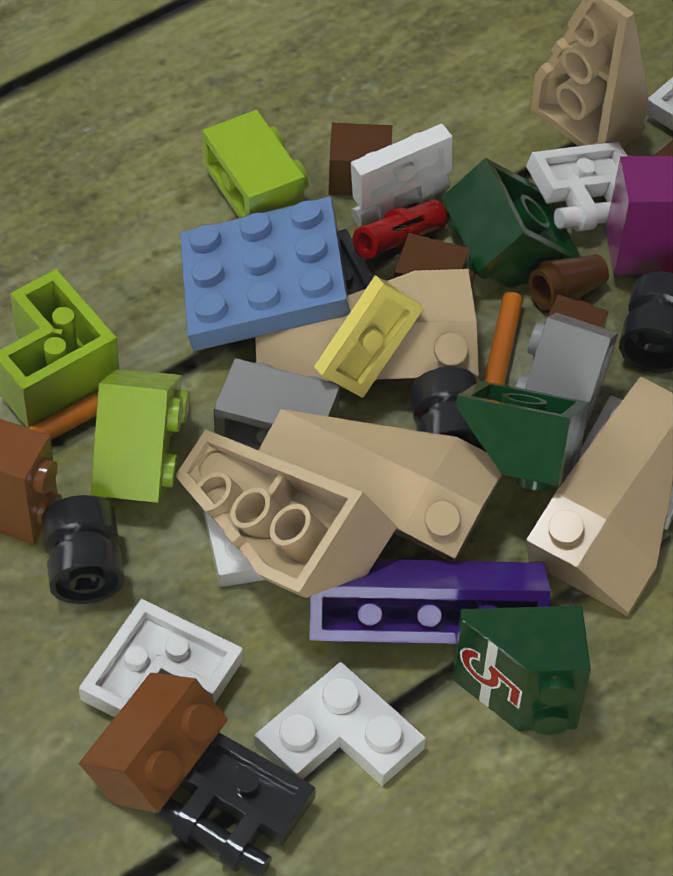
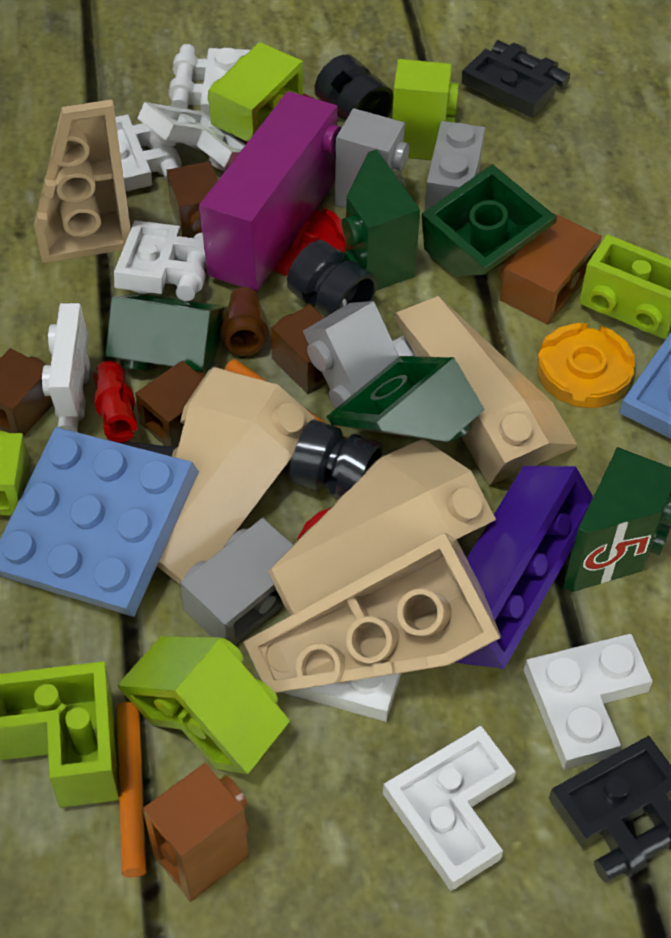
camera: 60 degrees left, 0 degrees up
black wheel [41,495,125,604] -> none
dark orange brick [79,672,228,813] -> none
light yellow plate [314,275,425,398] -> none

